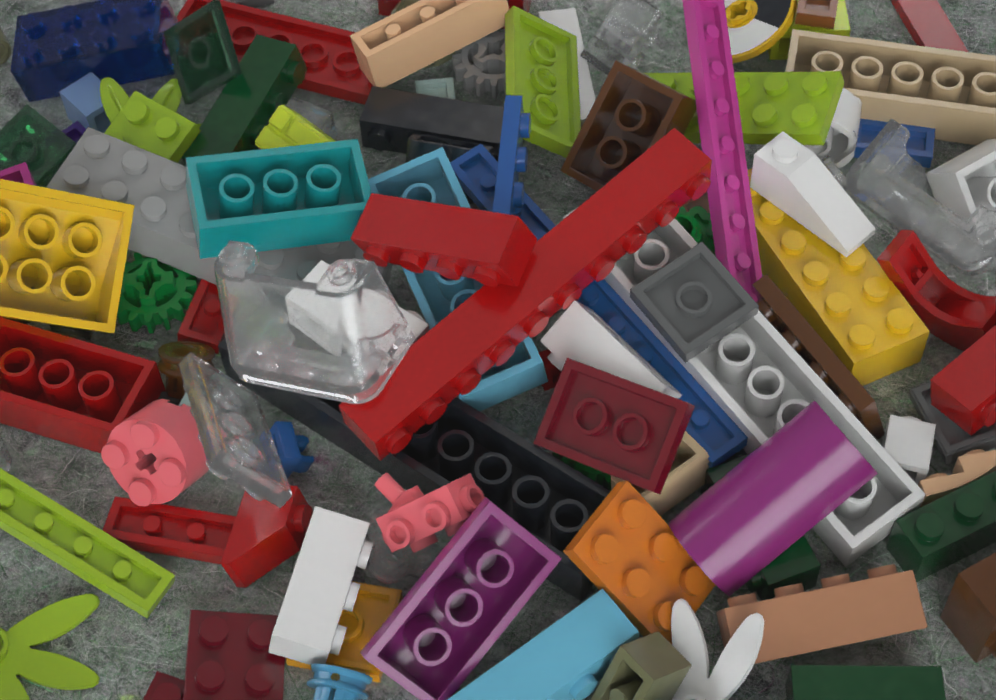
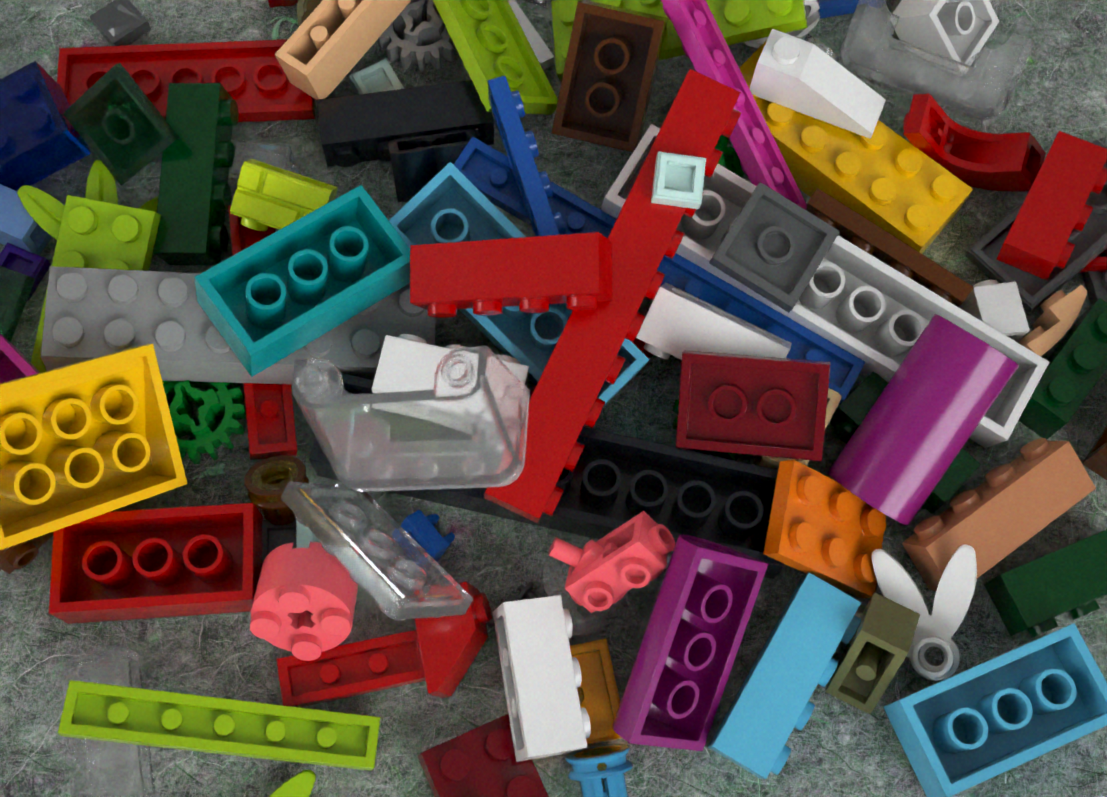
camera: 30 degrees left, 15 degrees up
none -> light aqua tile [651,151,706,209]

